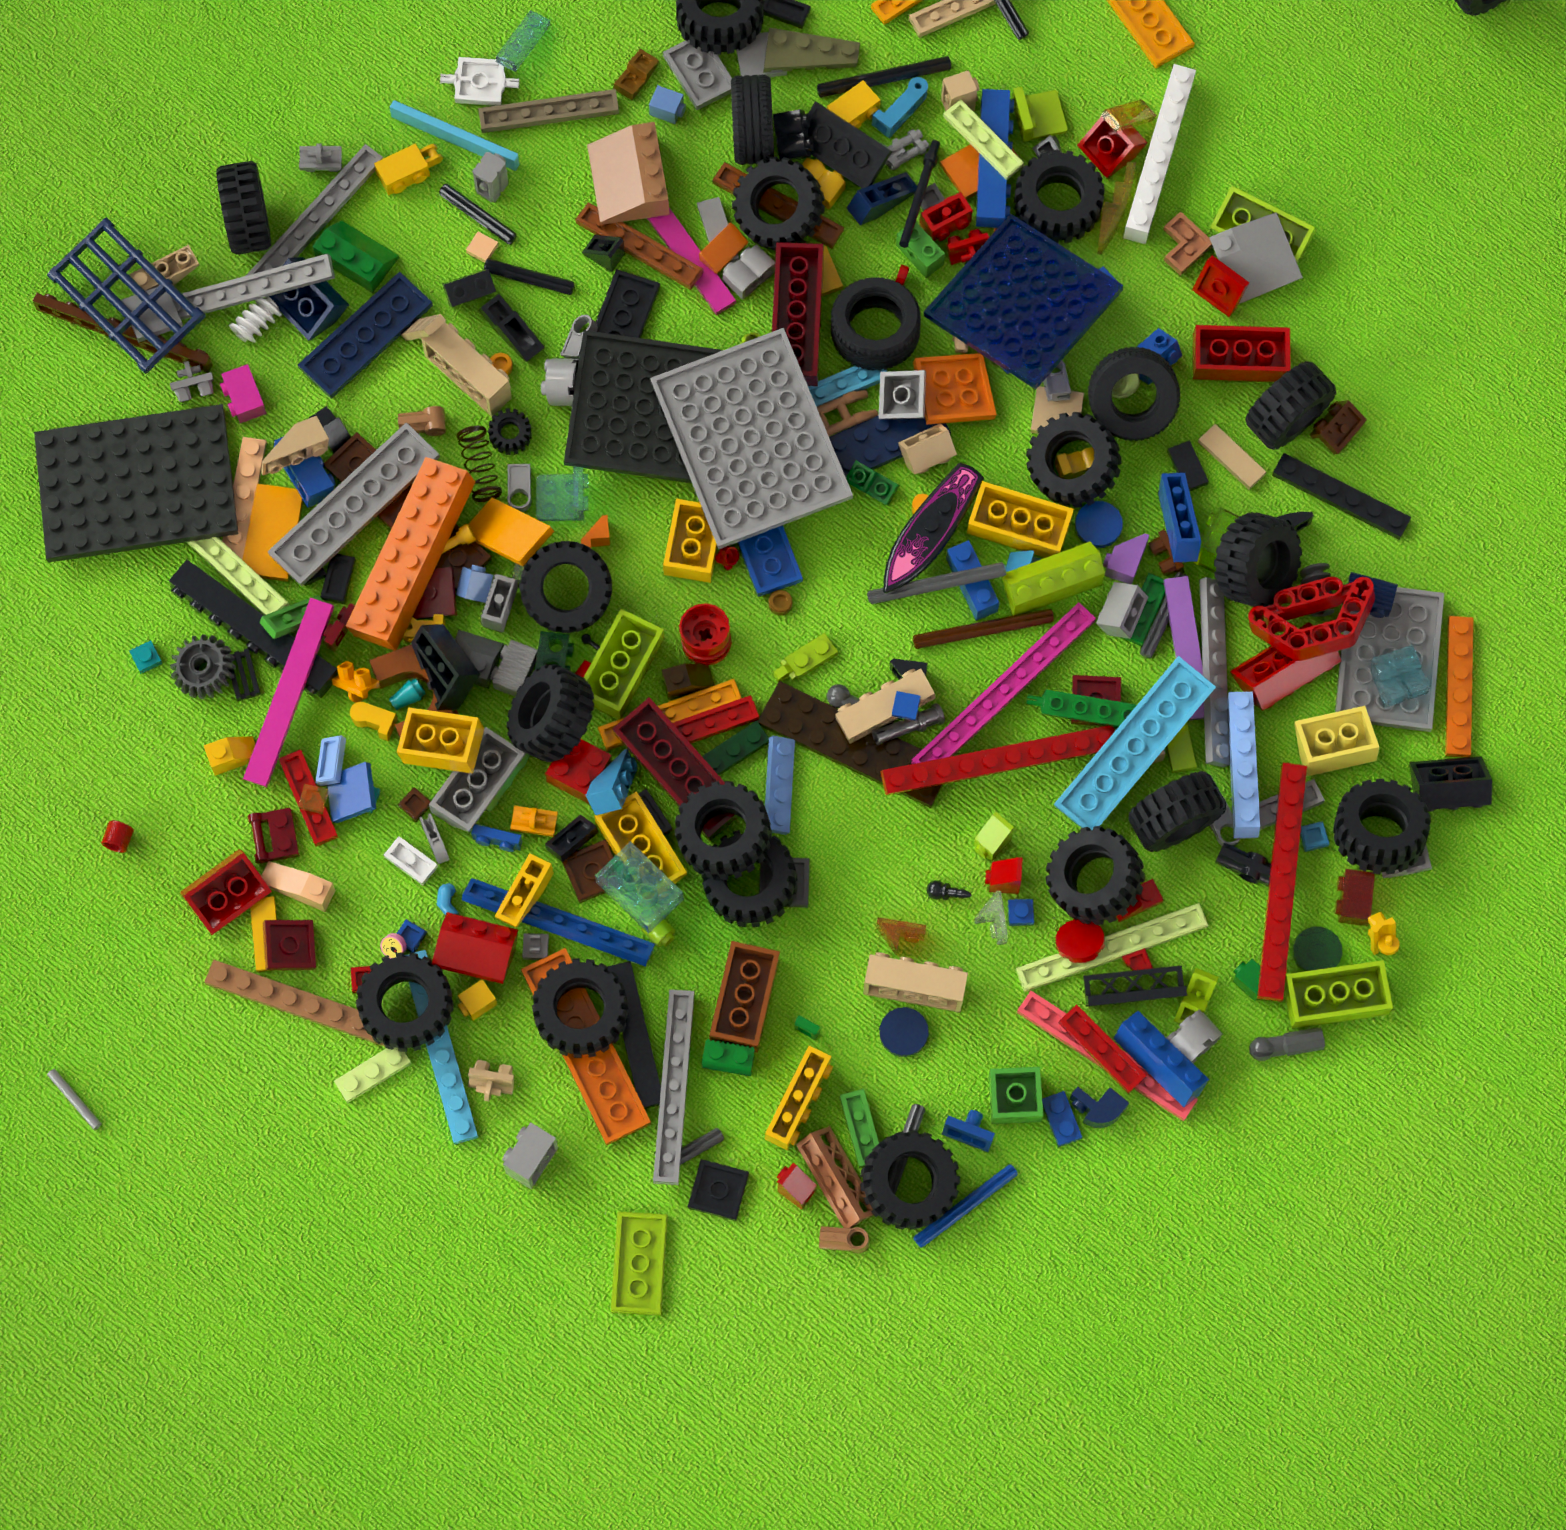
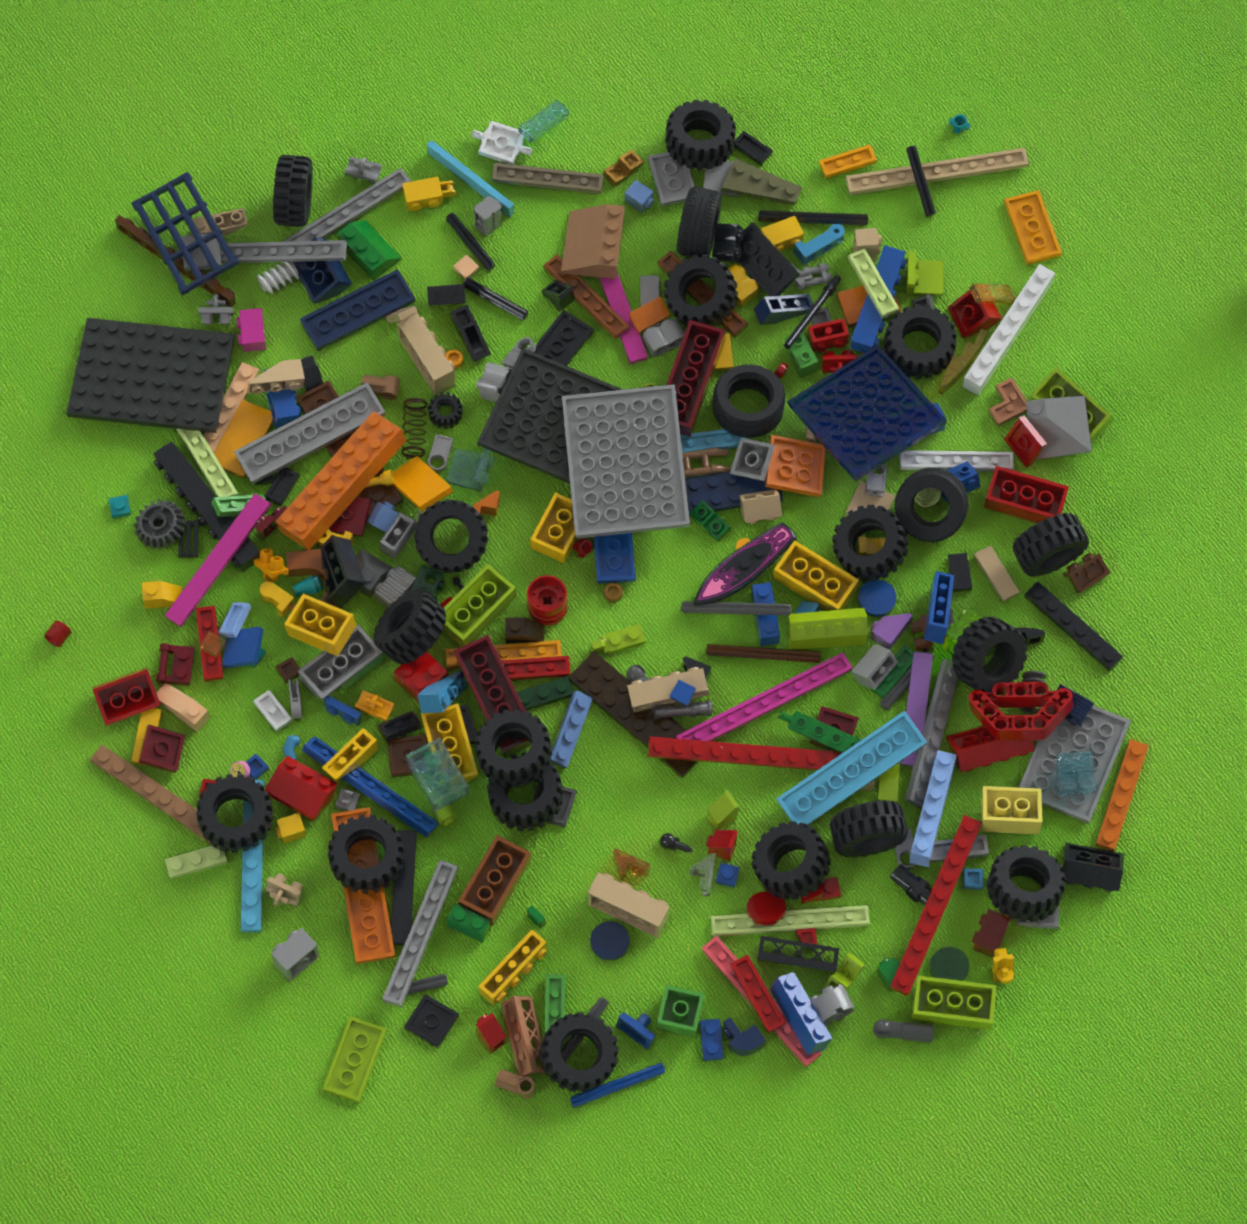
camera: 15 degrees right, 5 degrees down
none -> white tile [900,450,1014,472]

